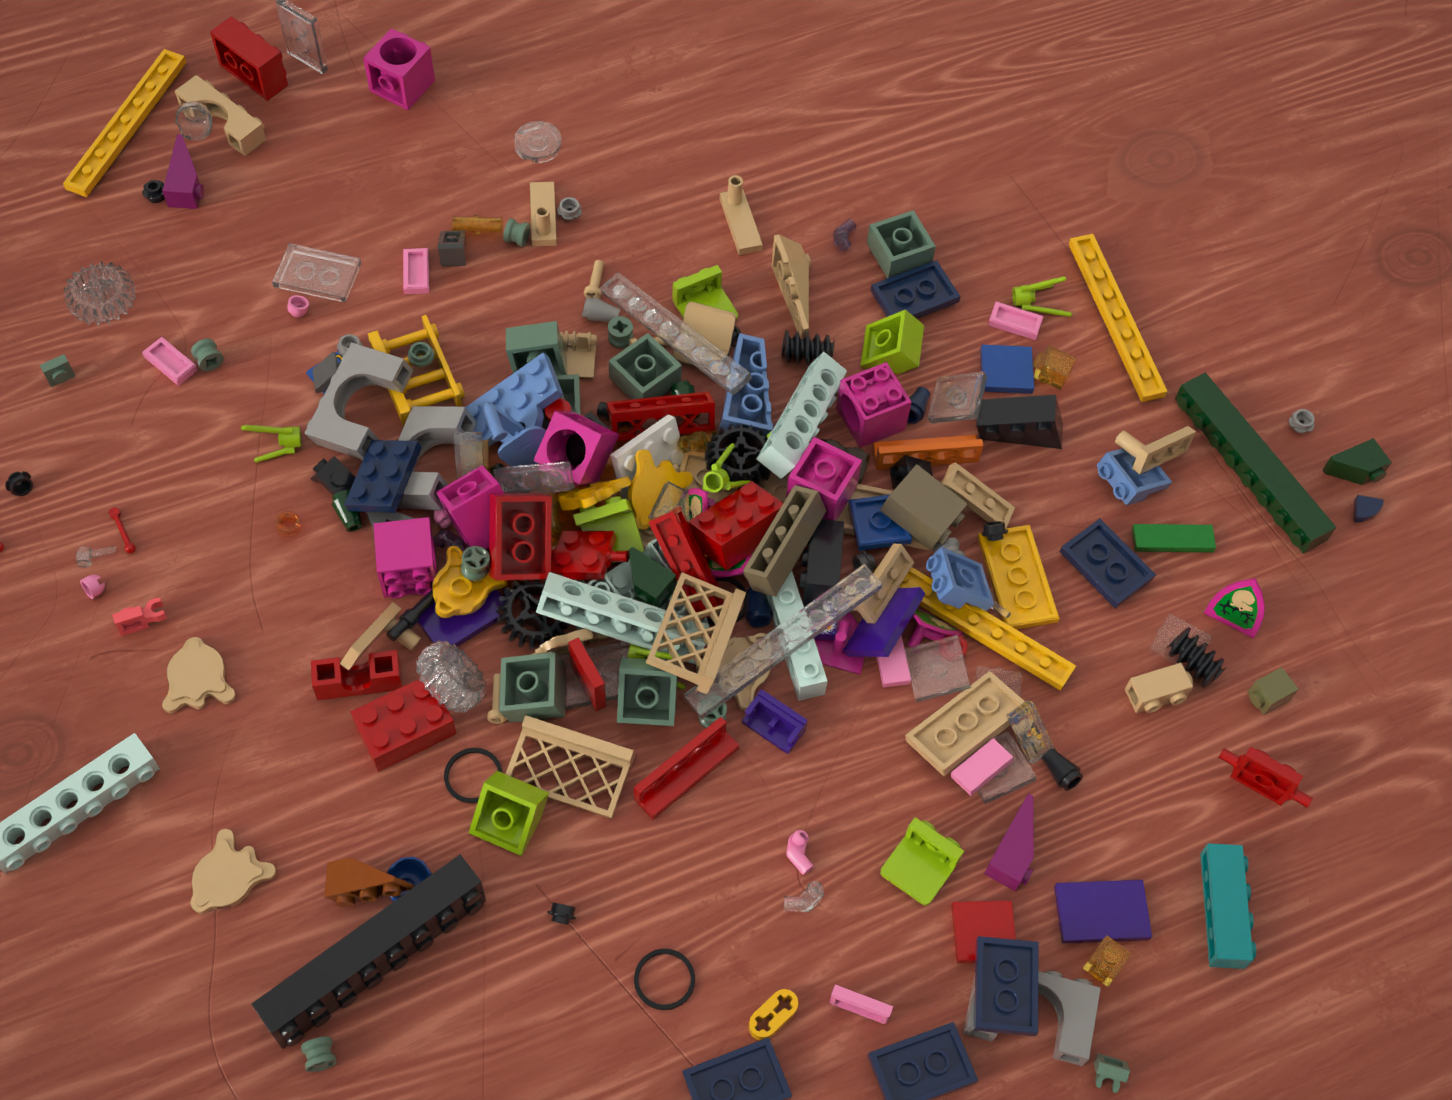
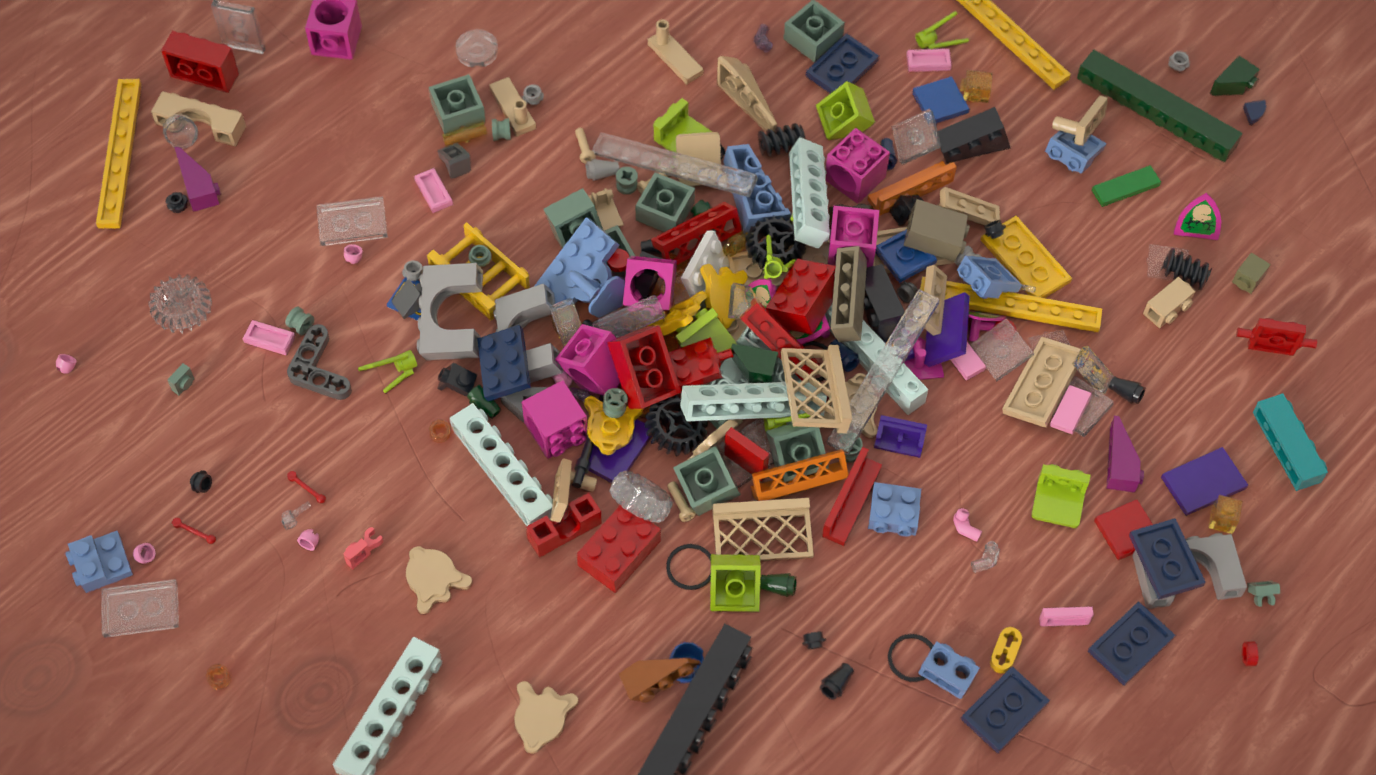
camera: 20 degrees left, 0 degrees up
dark blue plate [1059,518,1156,609] -> none
none -> dark grey beam [287,324,352,400]
none -> sand green brick [428,74,486,135]
none -> light aqua brick [450,403,553,526]
none -> orange fence [750,449,848,501]
none -> dark green cone [760,573,797,597]
none -> black cone [820,663,854,700]
none -> medium blue plate [868,482,921,536]
none -> medium blue brick [918,641,980,699]

